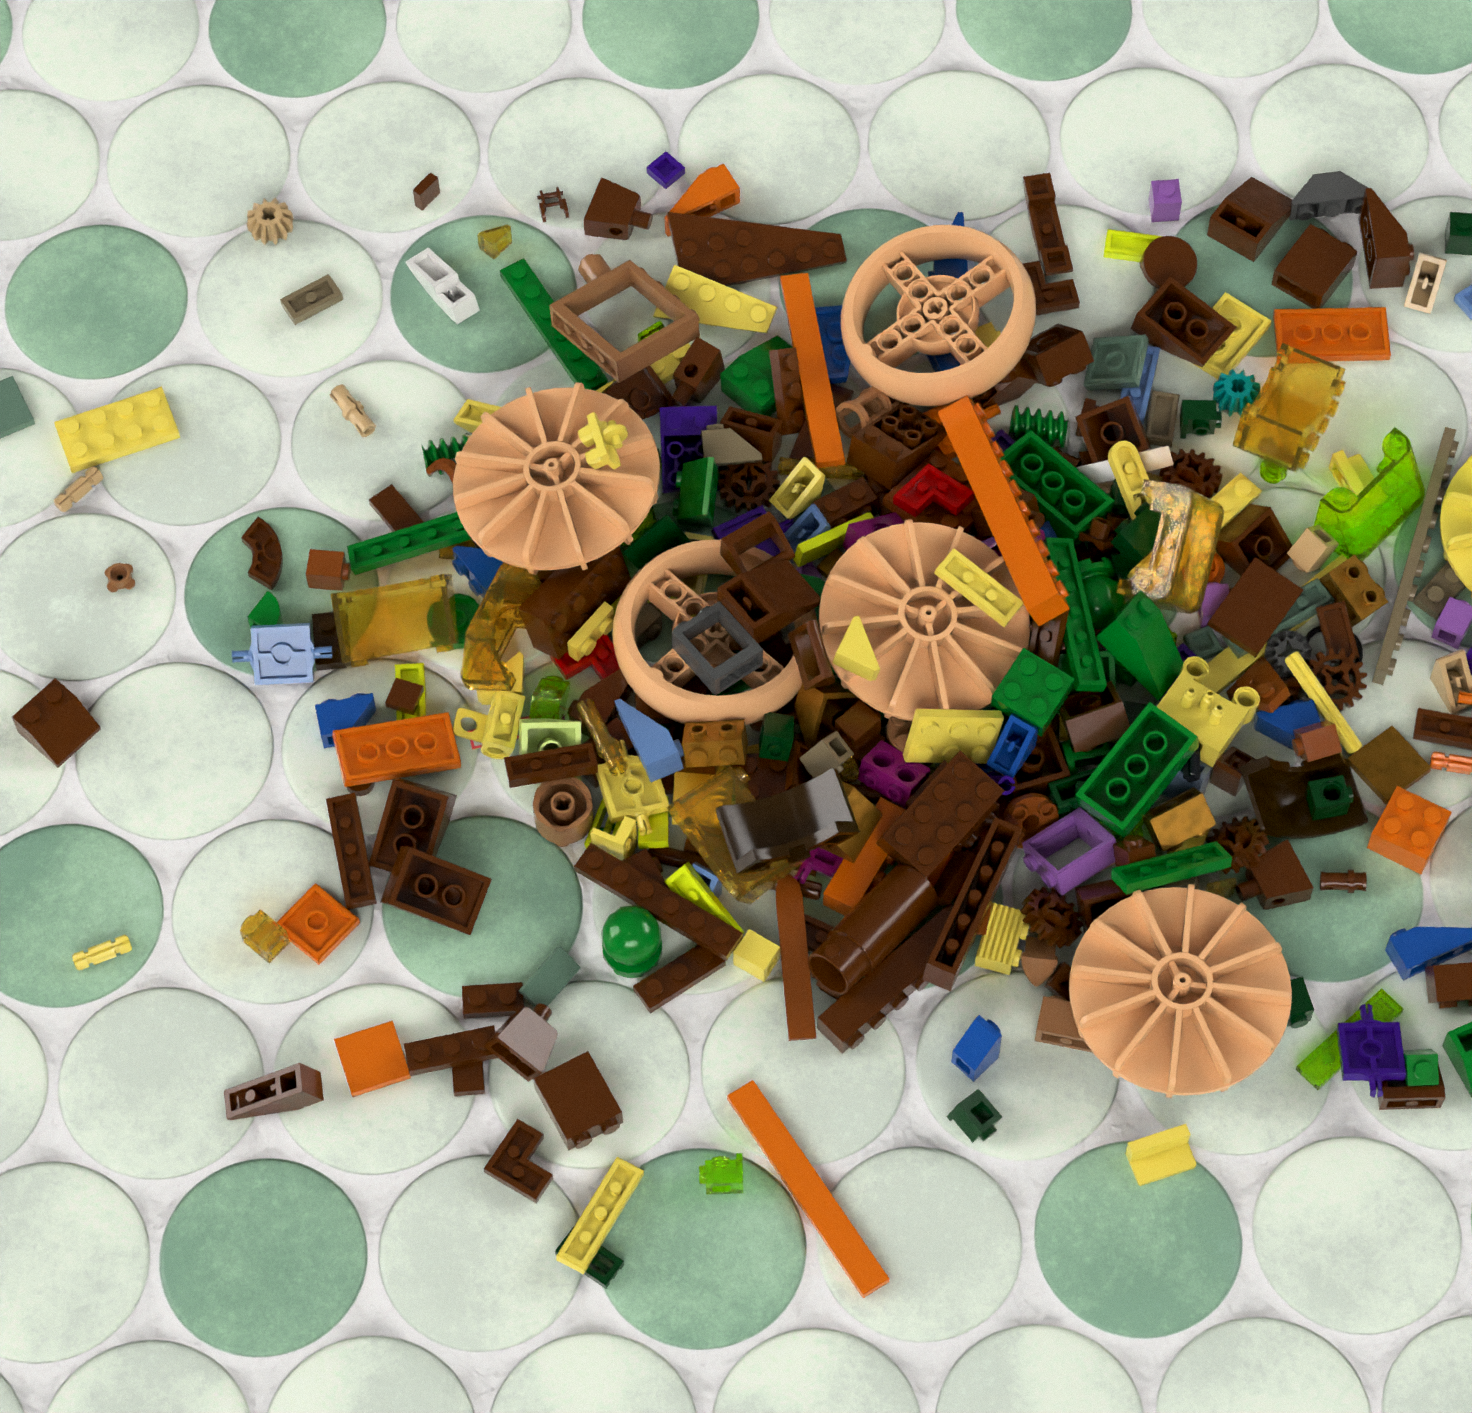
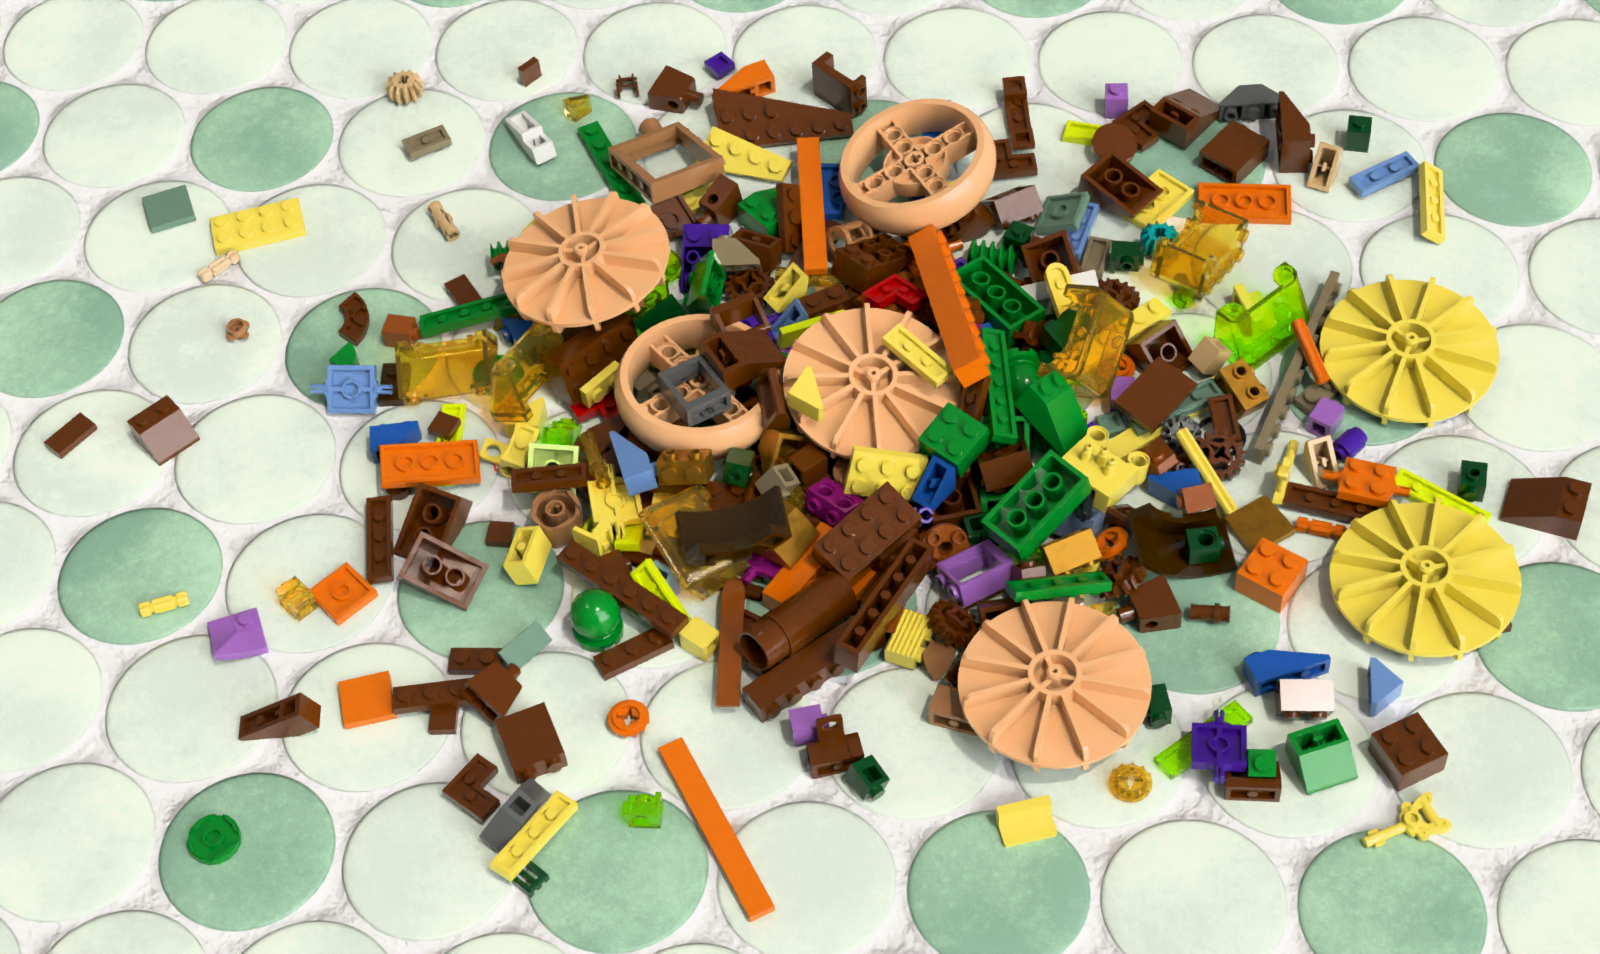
camera: 10 degrees right, 10 degrees down
light yellow hips [578,412,628,470] -> none
blue slope [951,1015,1002,1082] -> none
none -> green tile [187,814,242,865]
none -> medium lavender plate [207,607,269,660]
none -> dark grey slope [479,777,551,853]
none -> reddish brown tile [485,521,515,548]
none -> light yellow brick [503,525,552,585]
none -> orange gear [607,700,650,739]
none -> medium lavender brick [788,704,829,746]
none -> reddish brown piece [805,714,864,779]
none -> reddish brown panel [812,51,868,120]
none -> dark green brick [1003,220,1034,262]
none -> orange gear [1095,527,1131,563]
none -> clear yellow gear [1109,762,1153,803]
none -> reddish brown plate [1111,100,1159,152]
none -> light yellow piece [1272,440,1299,505]
none -> orange axle [1291,318,1330,385]

